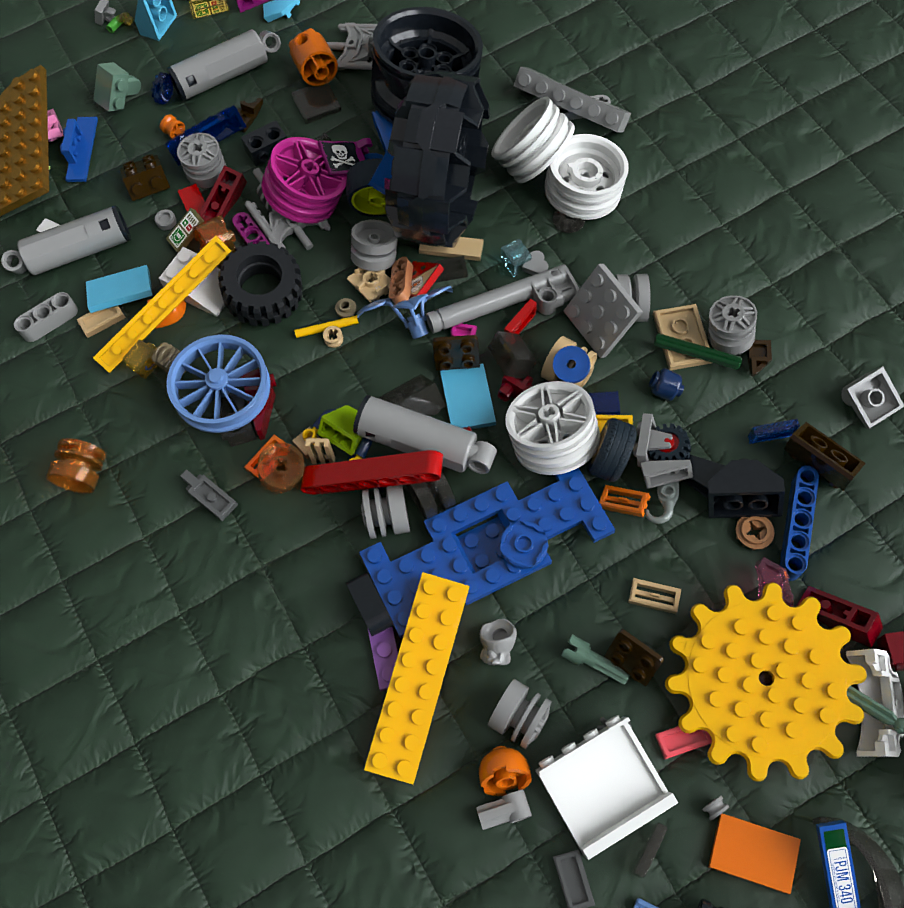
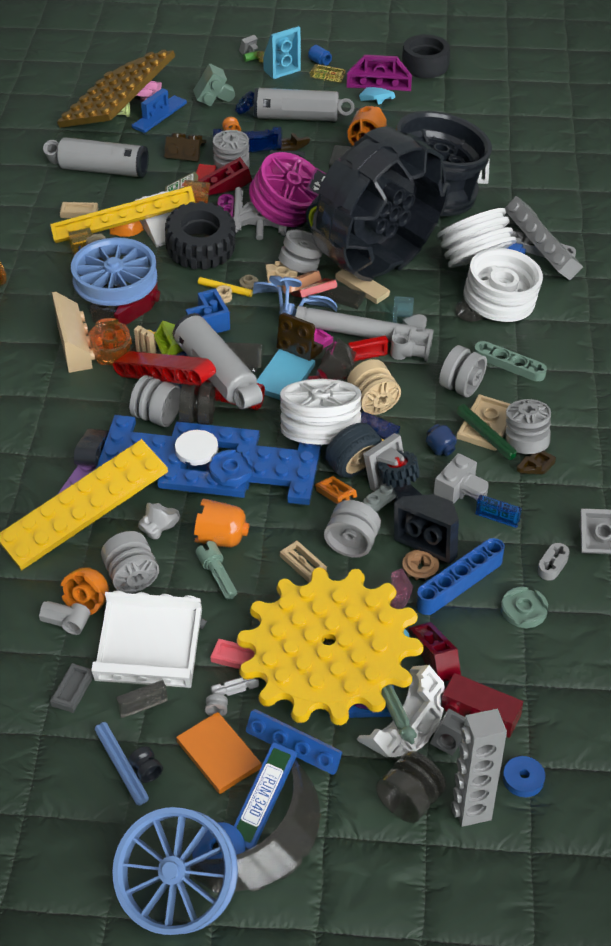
camera: 30 degrees right, 20 degrees down
light grey beam [14,292,78,342] -> none
medium azure tile [86,265,153,313] -> none
light grey tile [155,209,177,230] -> none
dark grey hinge [180,469,238,521] -> none
blue piece [553,346,591,383] -> none
light grey plate [564,264,643,358] -> none
dark brown bracket [604,629,664,687] -> none
light grey slope [640,460,693,489] -> none
dark brown slope [784,422,866,491] -> none
none -> tan slope [52,292,95,373]
none -> white tile [175,430,218,466]
none -> blue brick [186,288,230,333]
none -> orange cylinder [194,499,249,547]
none -> light grey axle [211,677,259,696]
none -> blue bracket [246,709,342,775]
none -> light grey wheel [324,500,381,557]
none -> light grey brick [434,453,488,504]
none -> sand green beam [474,341,547,381]
none -> sand green tile [501,587,548,628]
none -> light grey beam [538,543,569,580]

